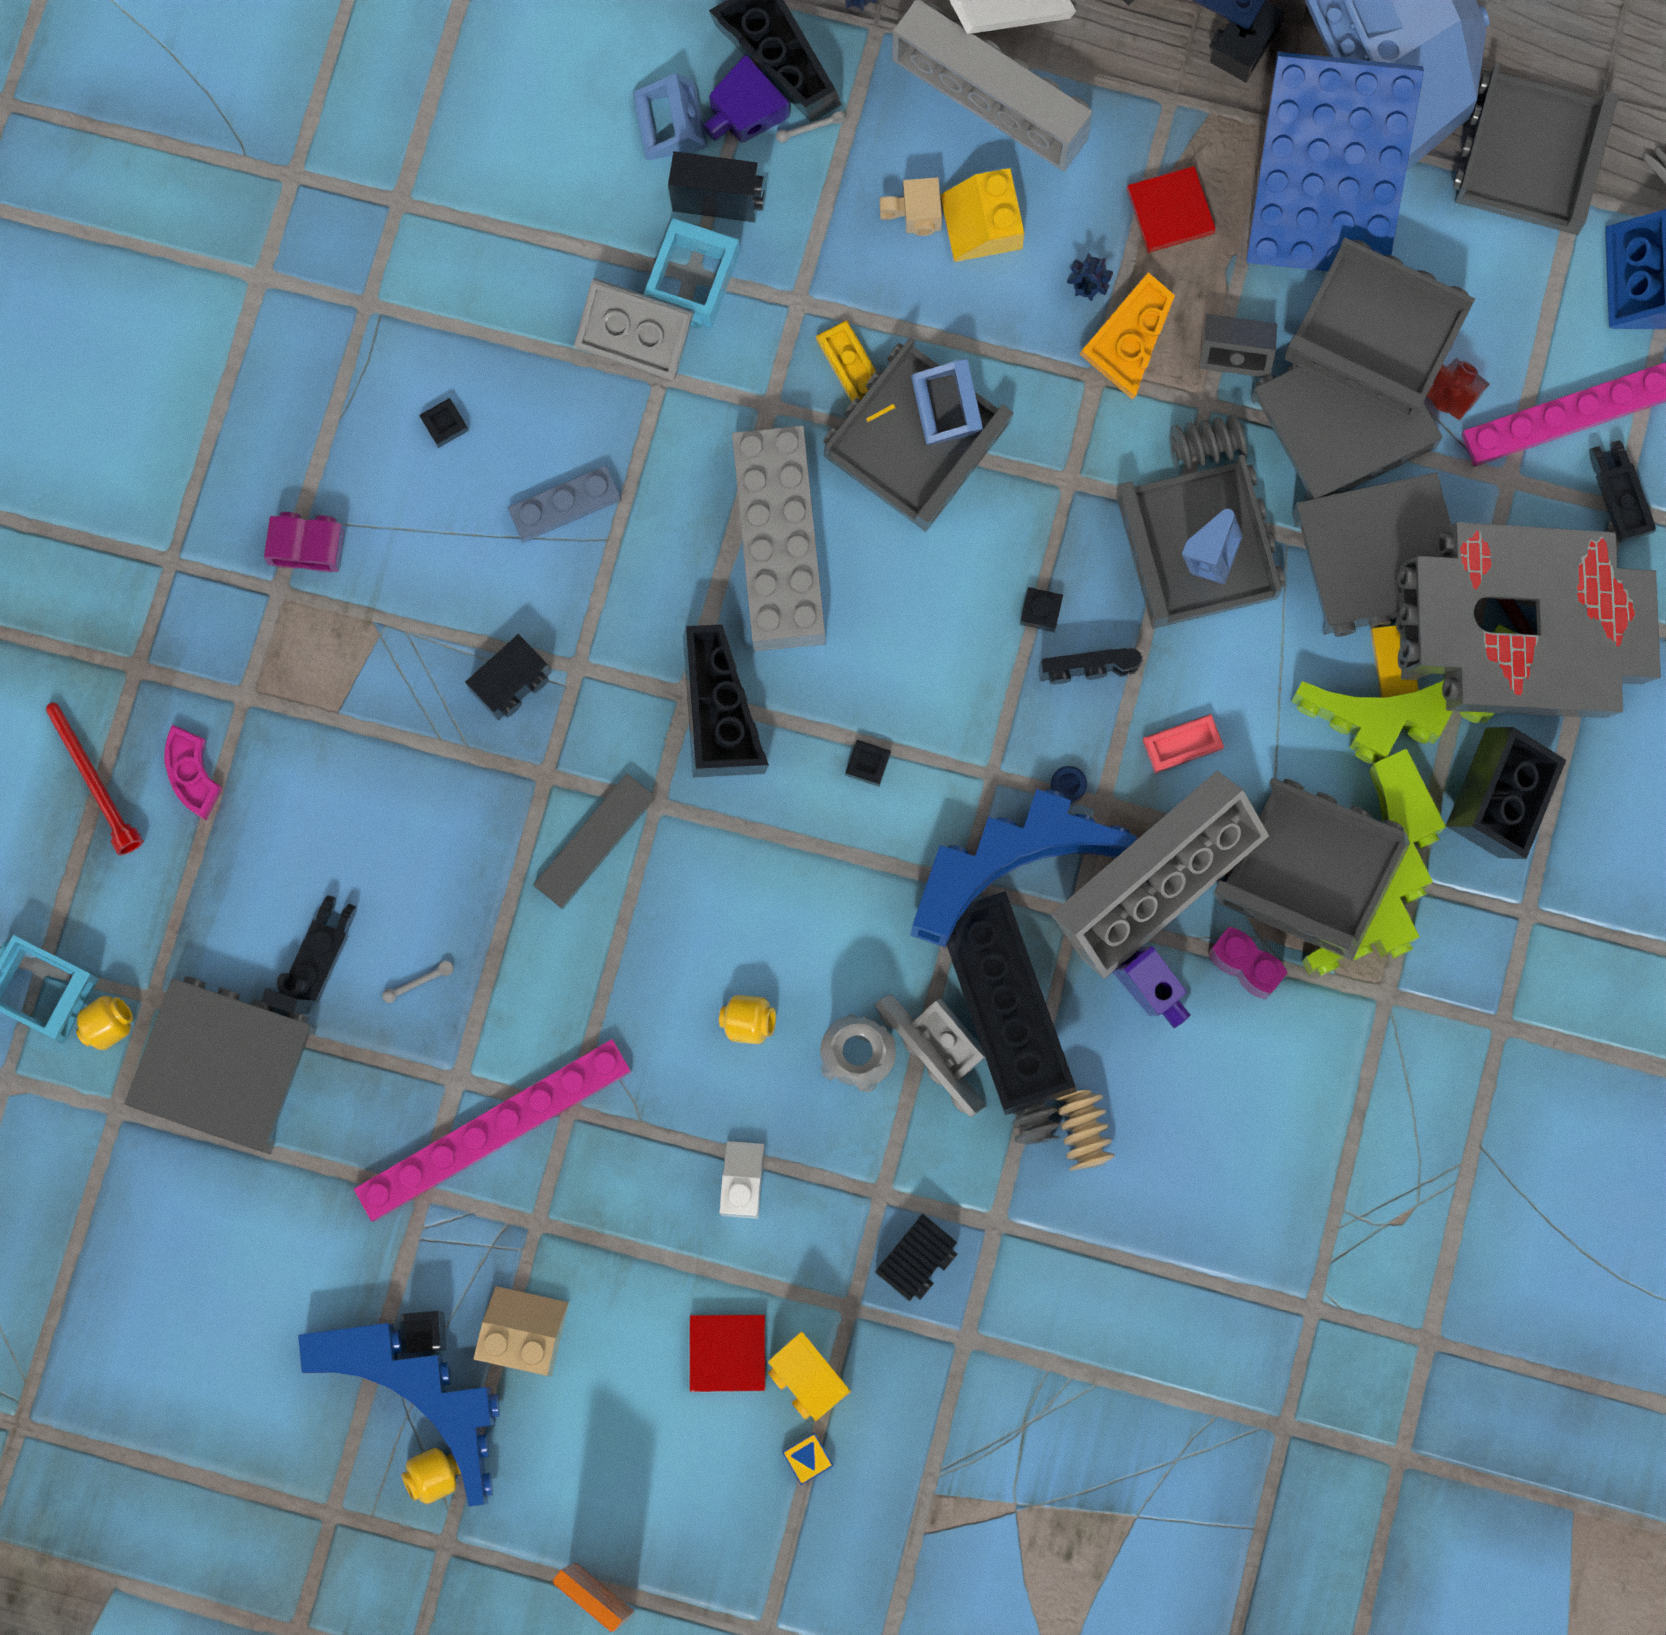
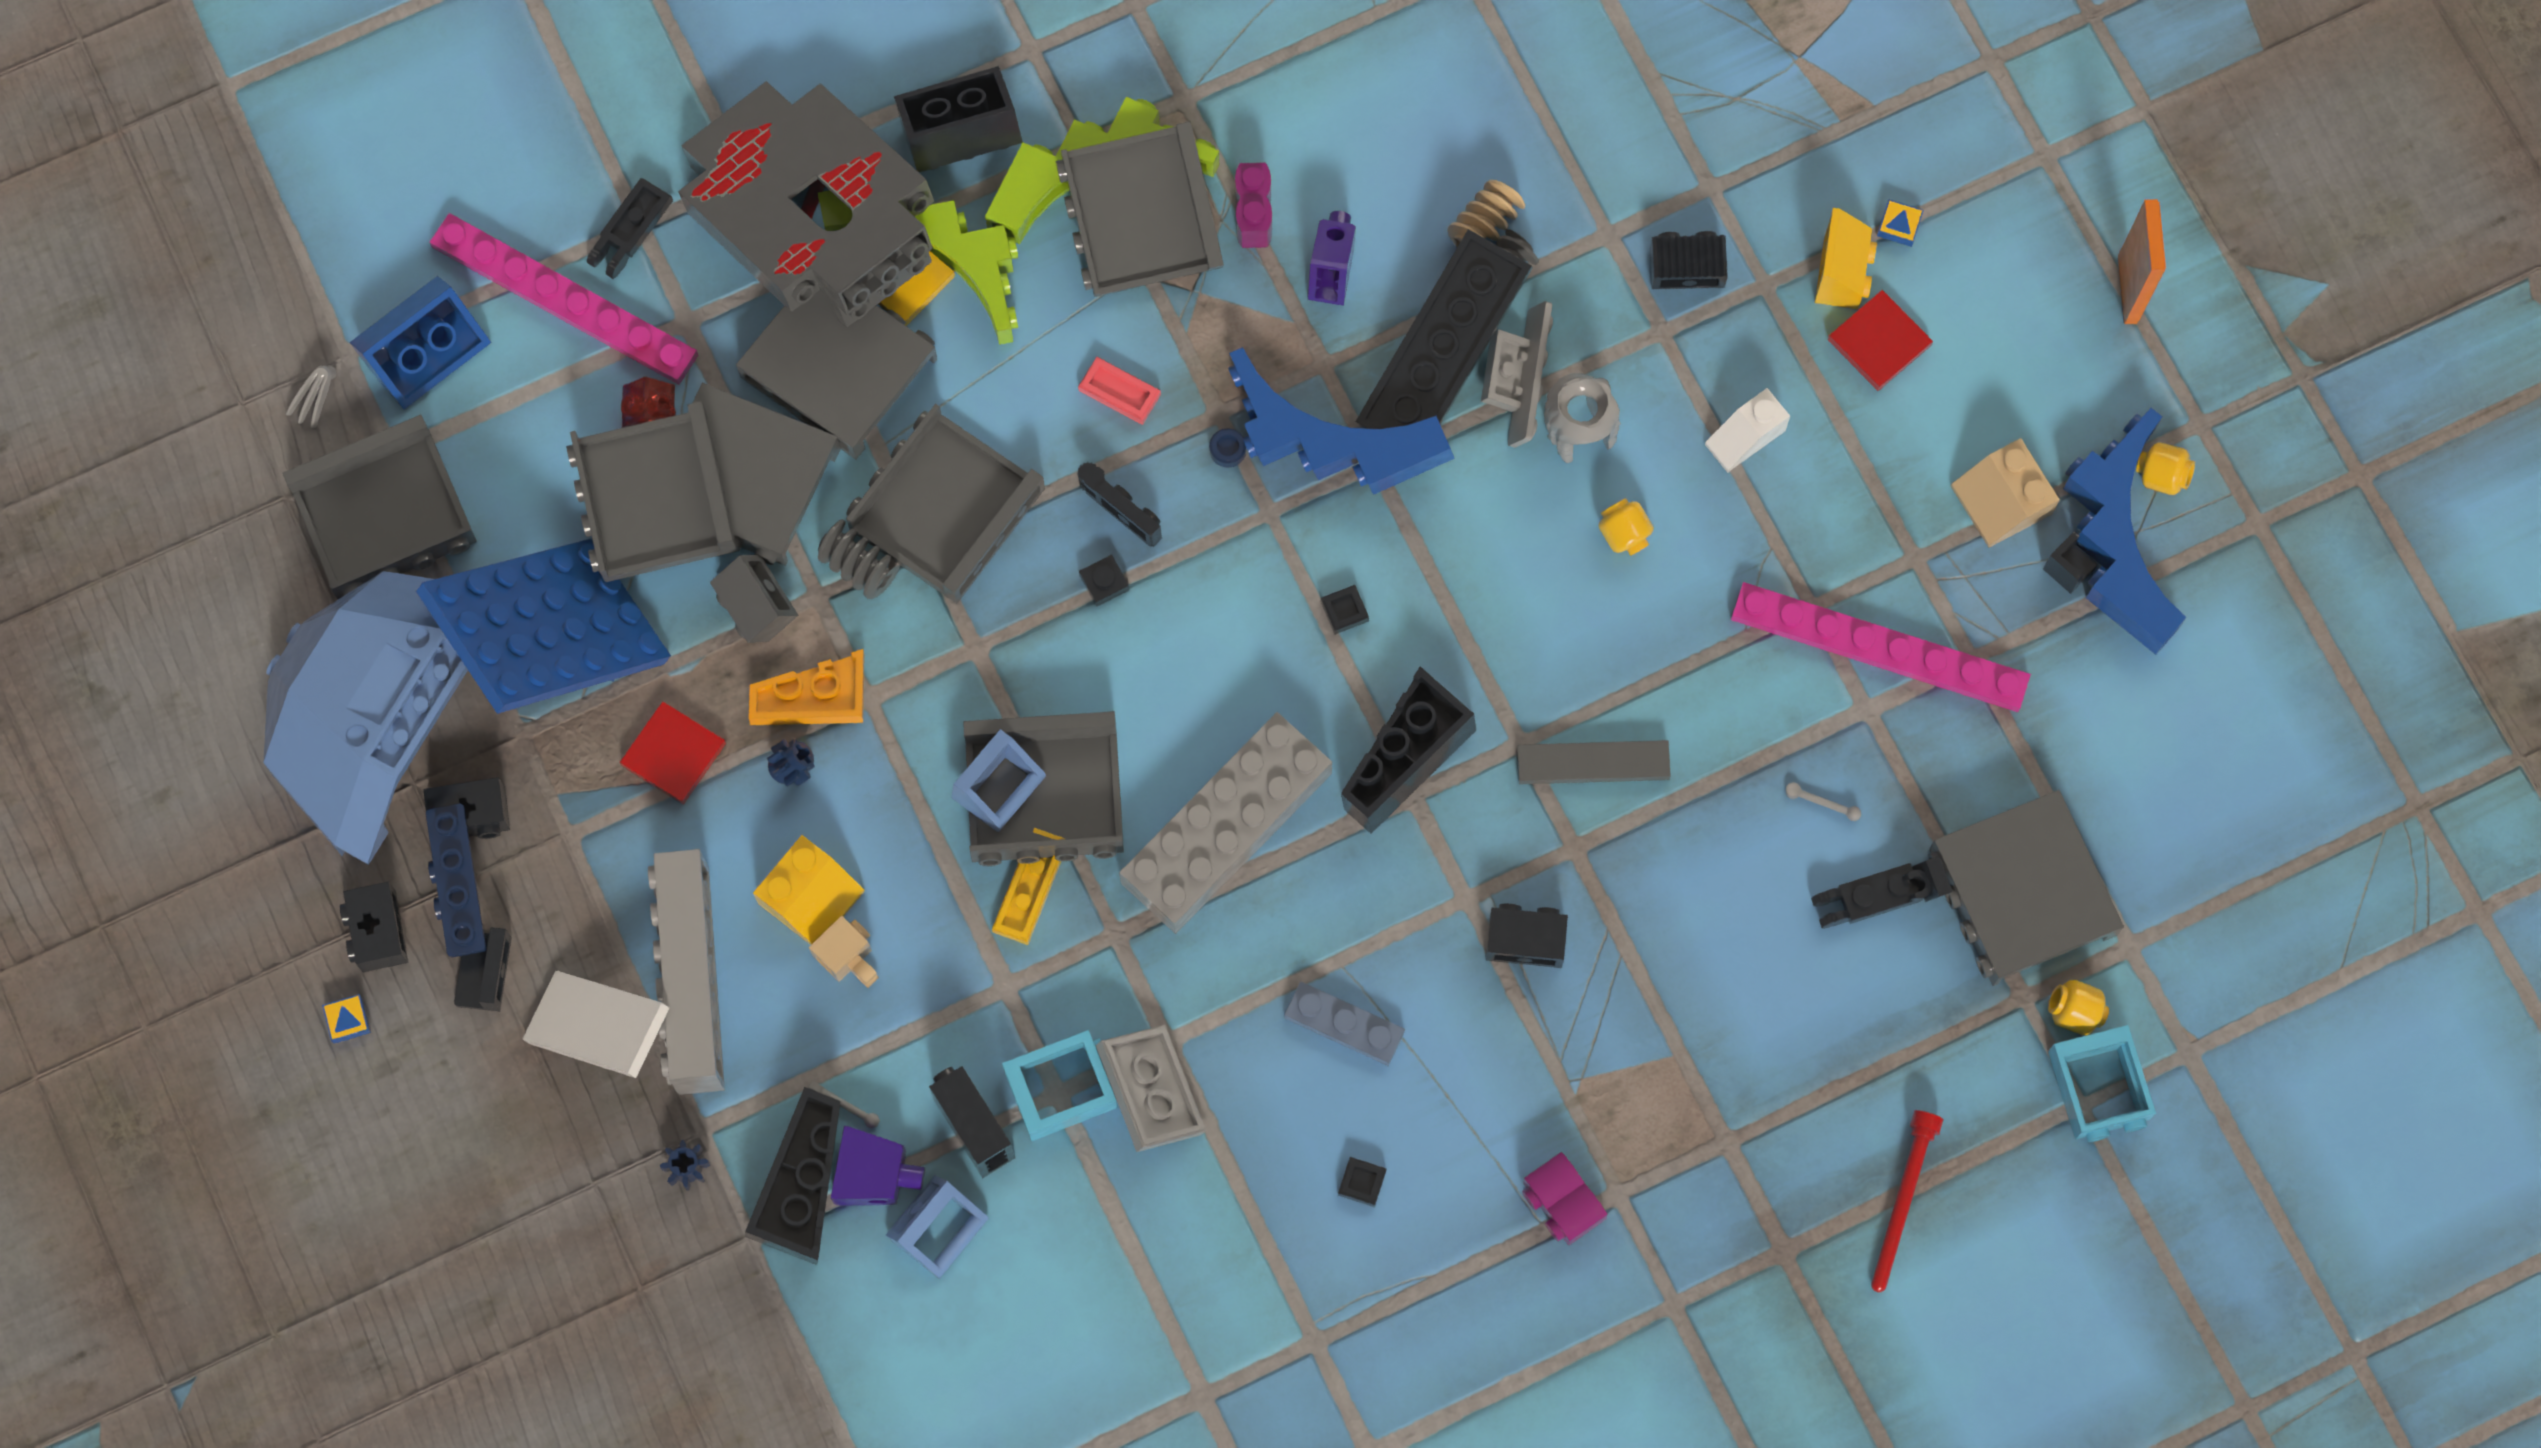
camera: 135 degrees left, 5 degrees down
dark pink tile [164,724,223,821] -> none
light grey brick [1051,770,1269,979] -> none
medium blue tile [1182,509,1243,585] -> none

